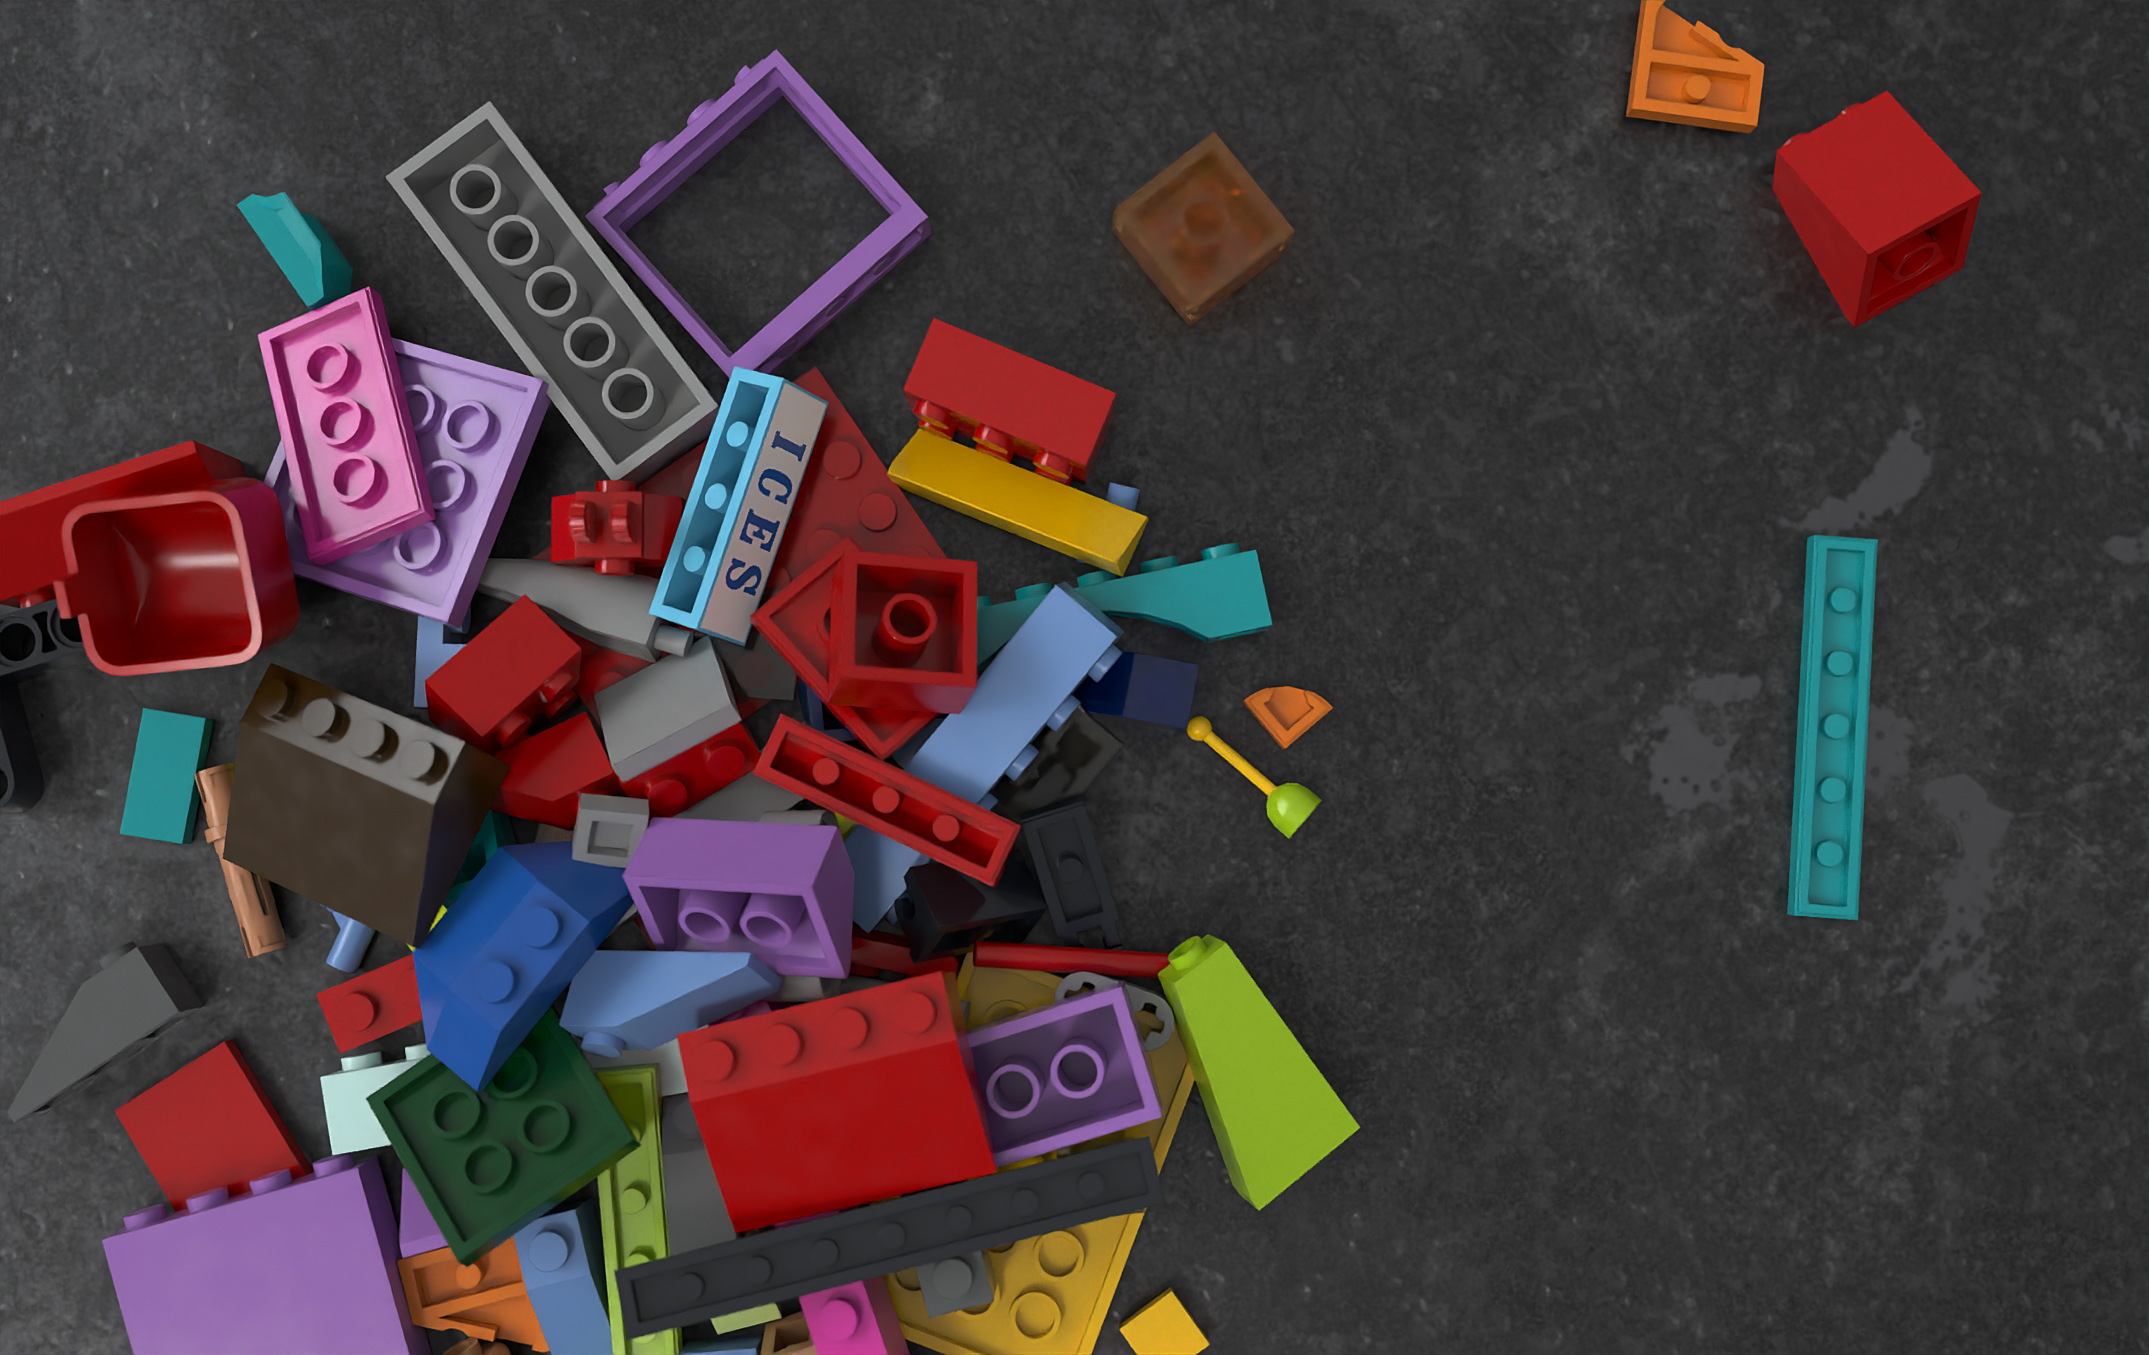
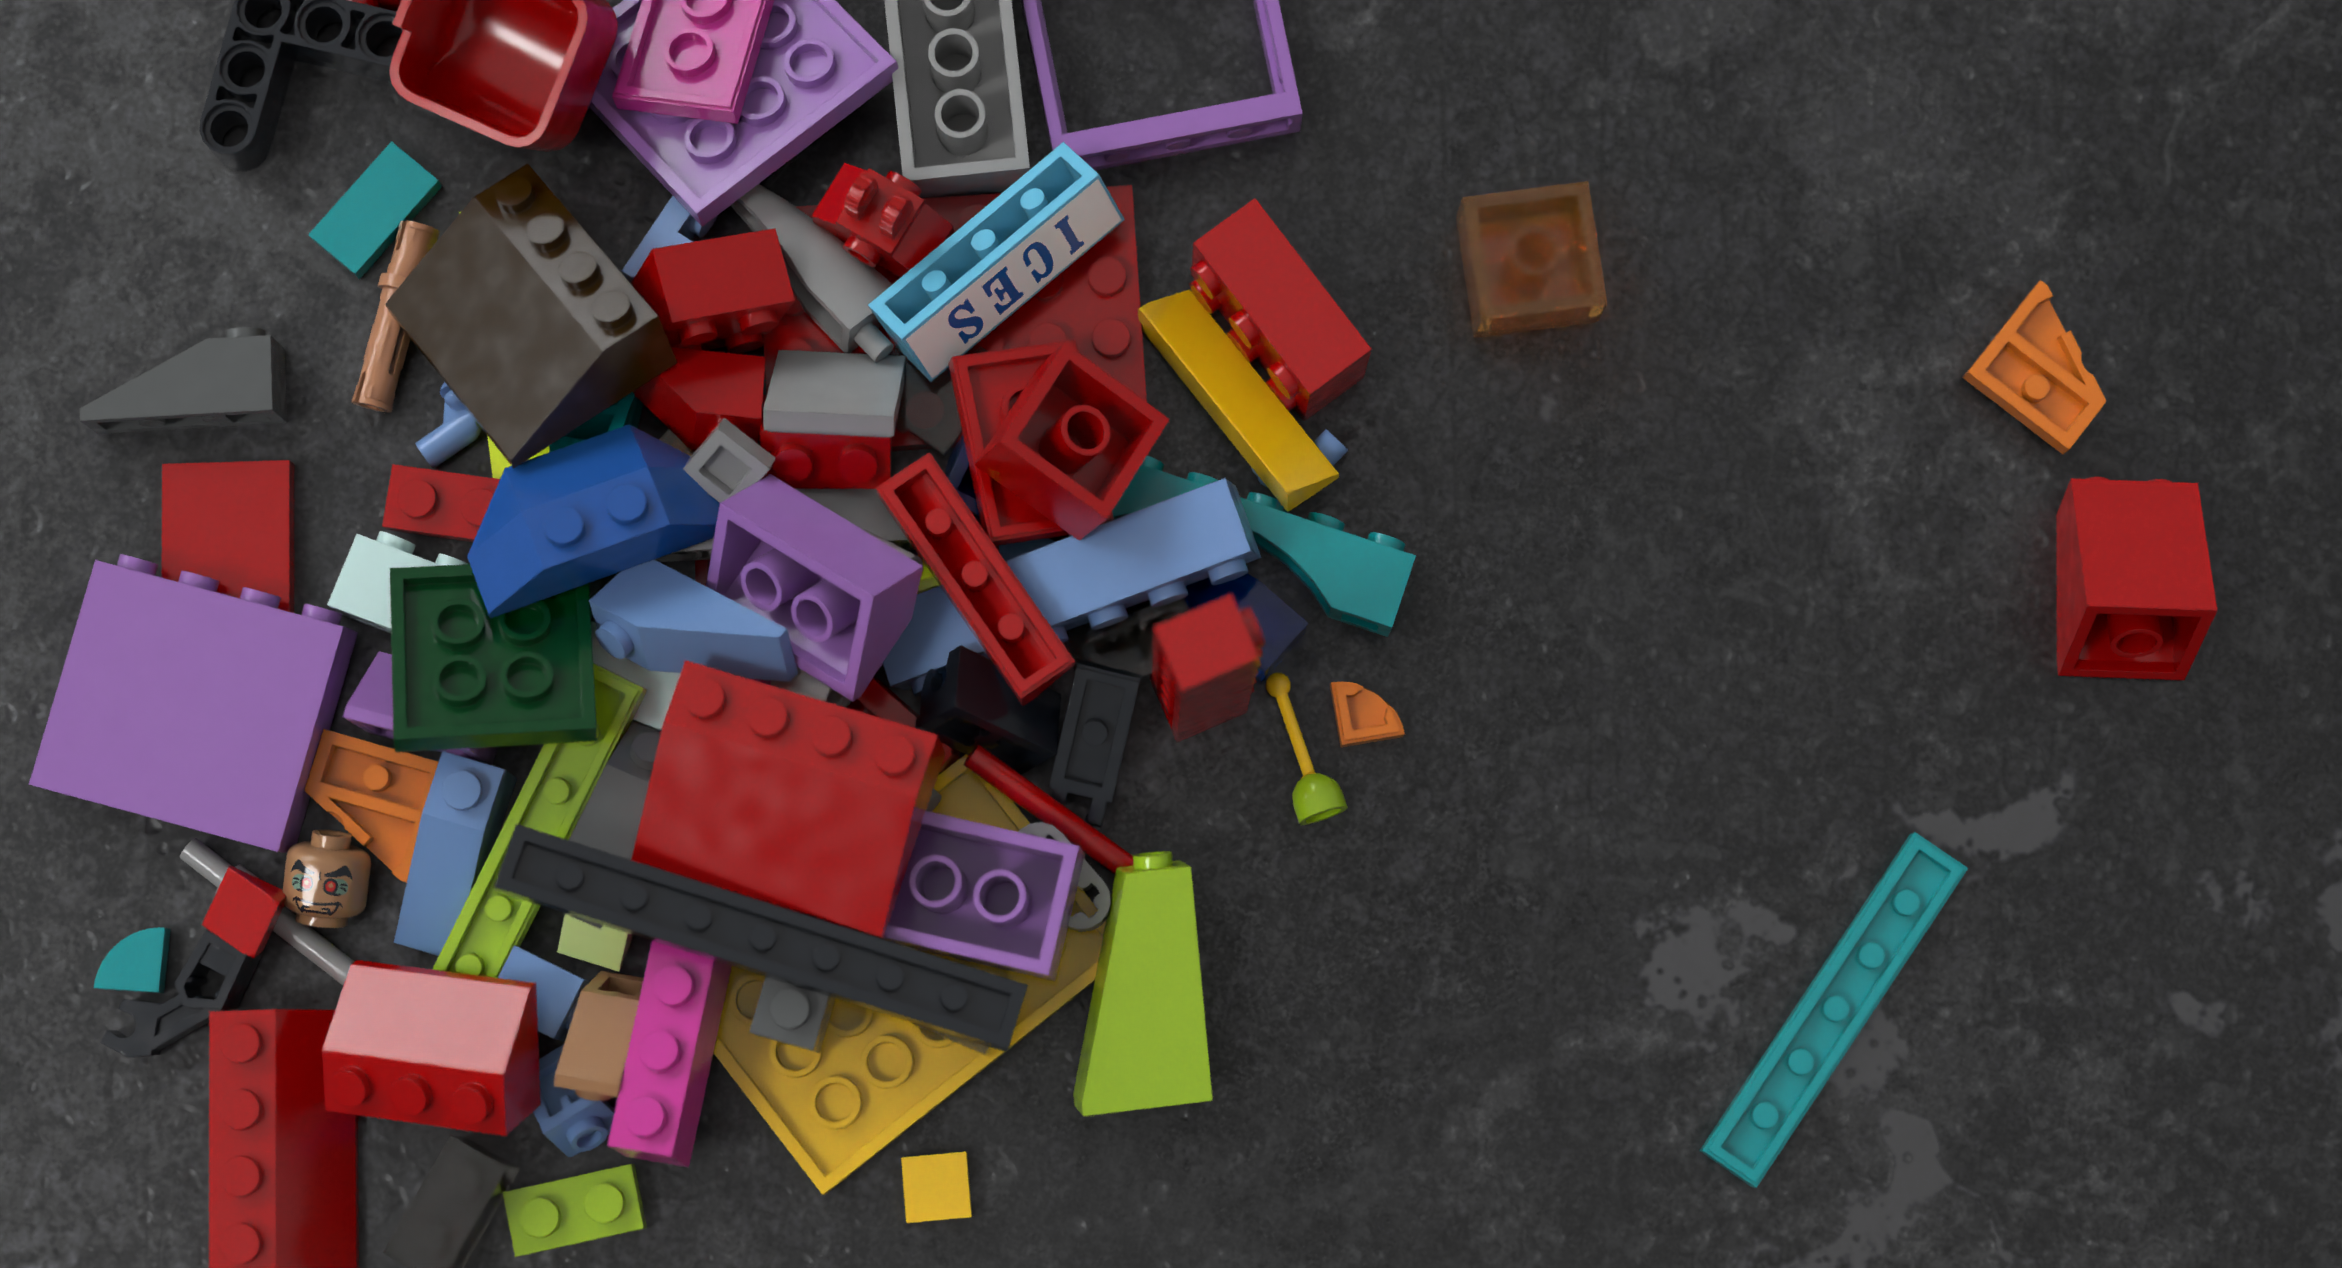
camera: 25 degrees right, 5 degrees down
none -> red brick [1152,594,1266,742]

